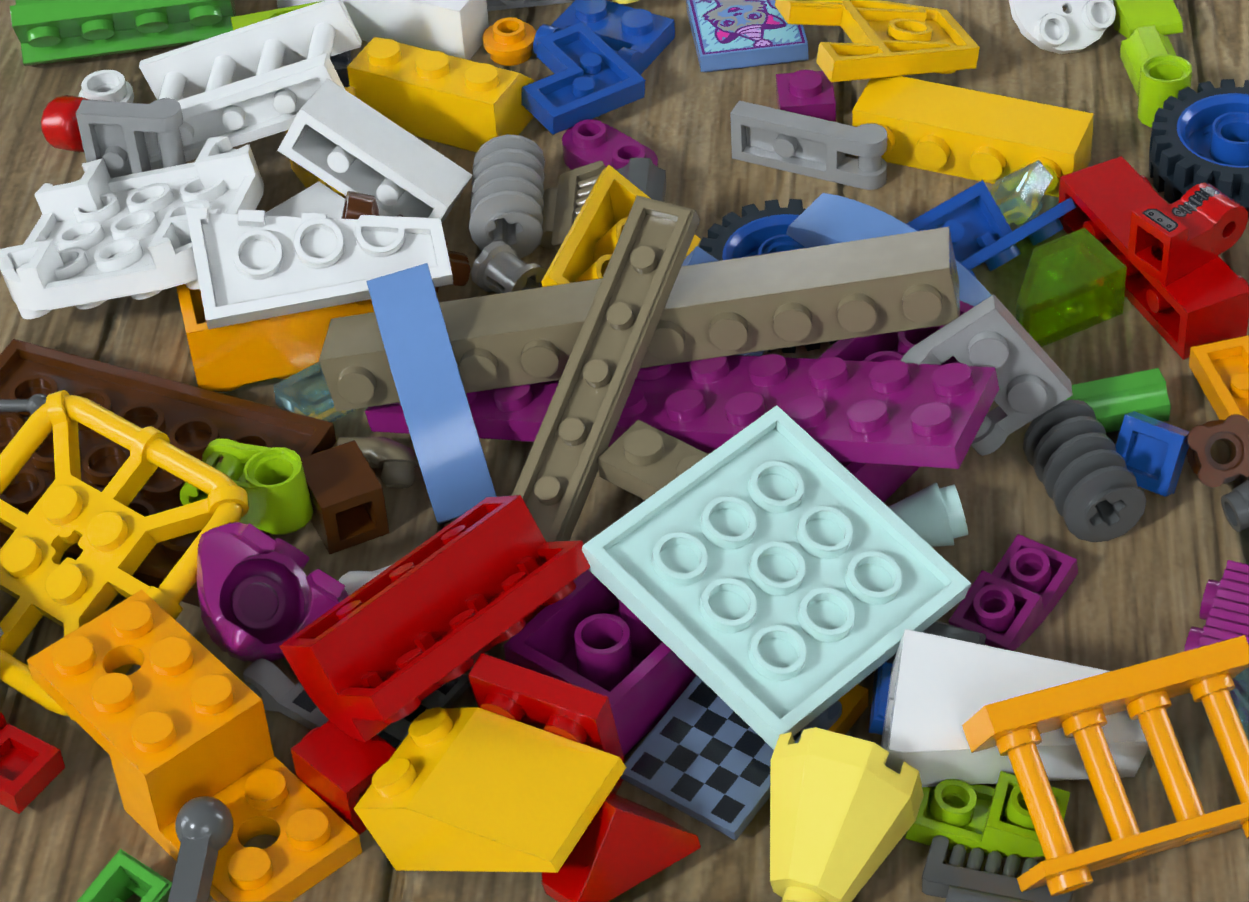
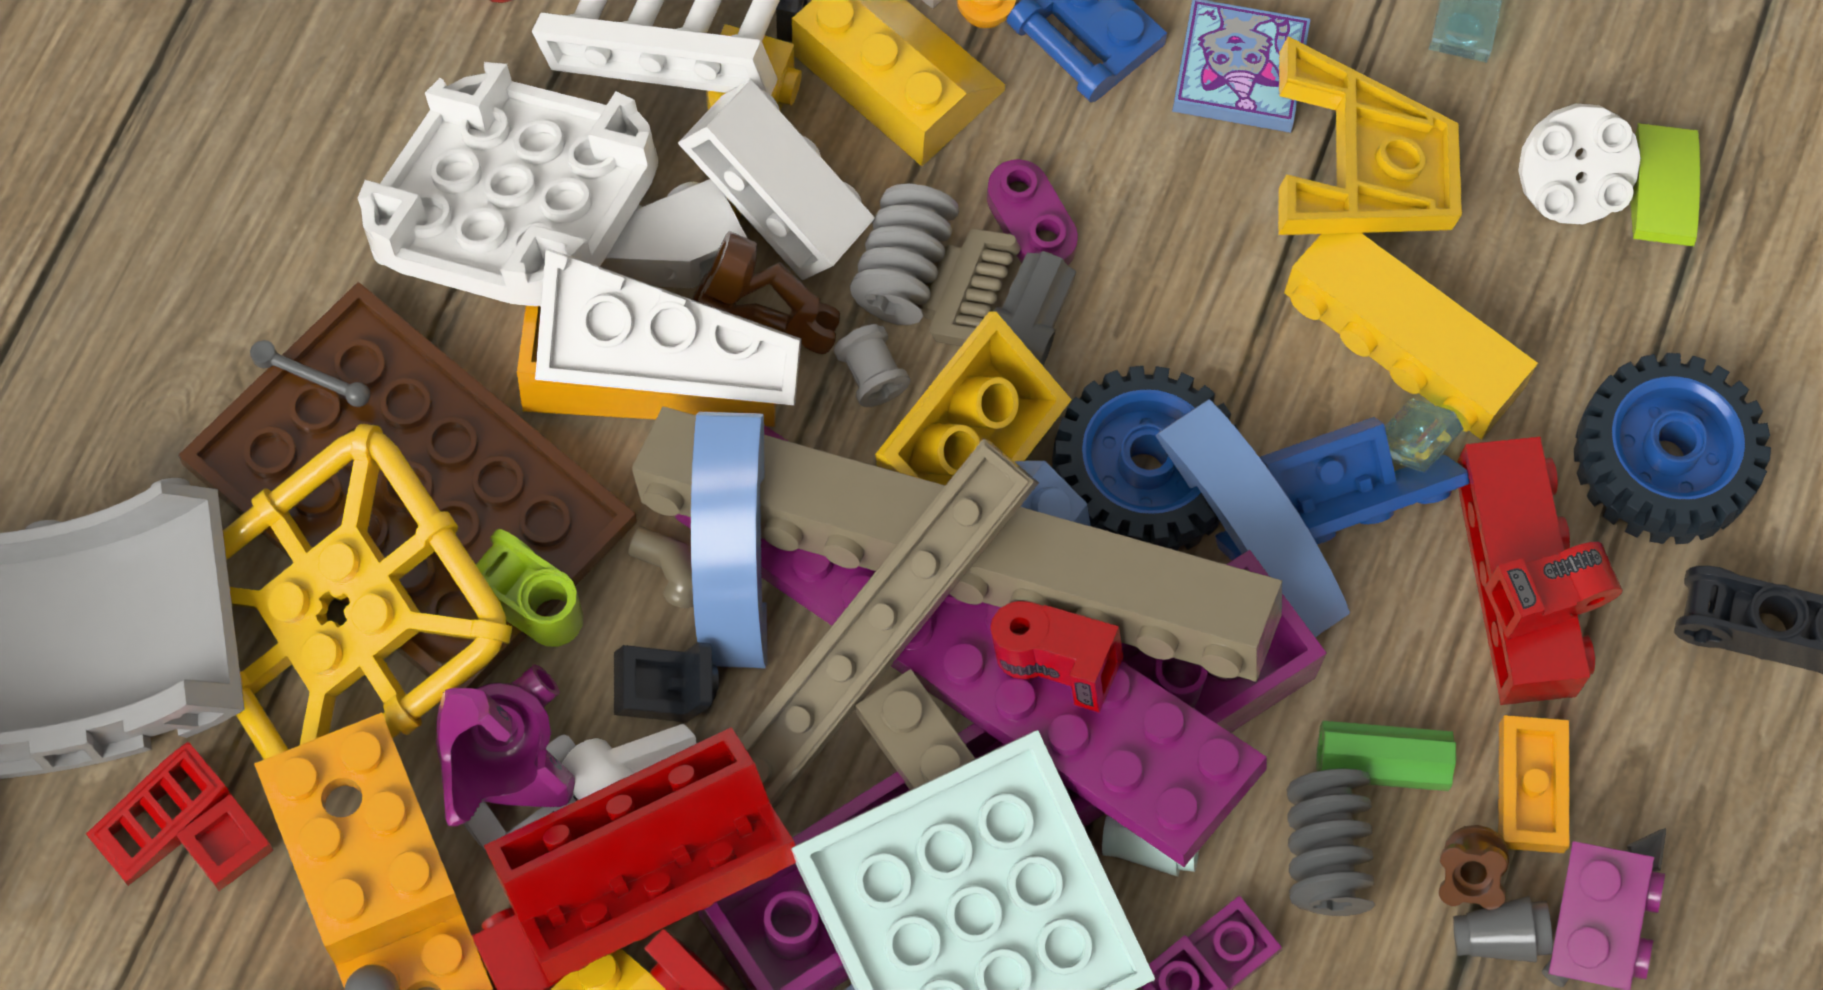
camera: 10 degrees right, 25 degrees up
light grey plate [76,98,186,178] -> none
clear light blue plate [273,362,359,423] -> none
reddish brown brick [301,440,390,554] -> none
blue plate [522,22,646,135] -> none
light grey plate [730,100,887,190] -> none
magenta plate [776,70,836,121] -> none
light grey plate [901,294,1073,456] -> none
clear neon green slope [1016,228,1127,347] -> none
blue tile [1115,411,1189,497] -> none
lime piece [1120,26,1192,128] -> none
none -> black bracket [614,642,719,723]
none -> red leg [990,601,1123,713]

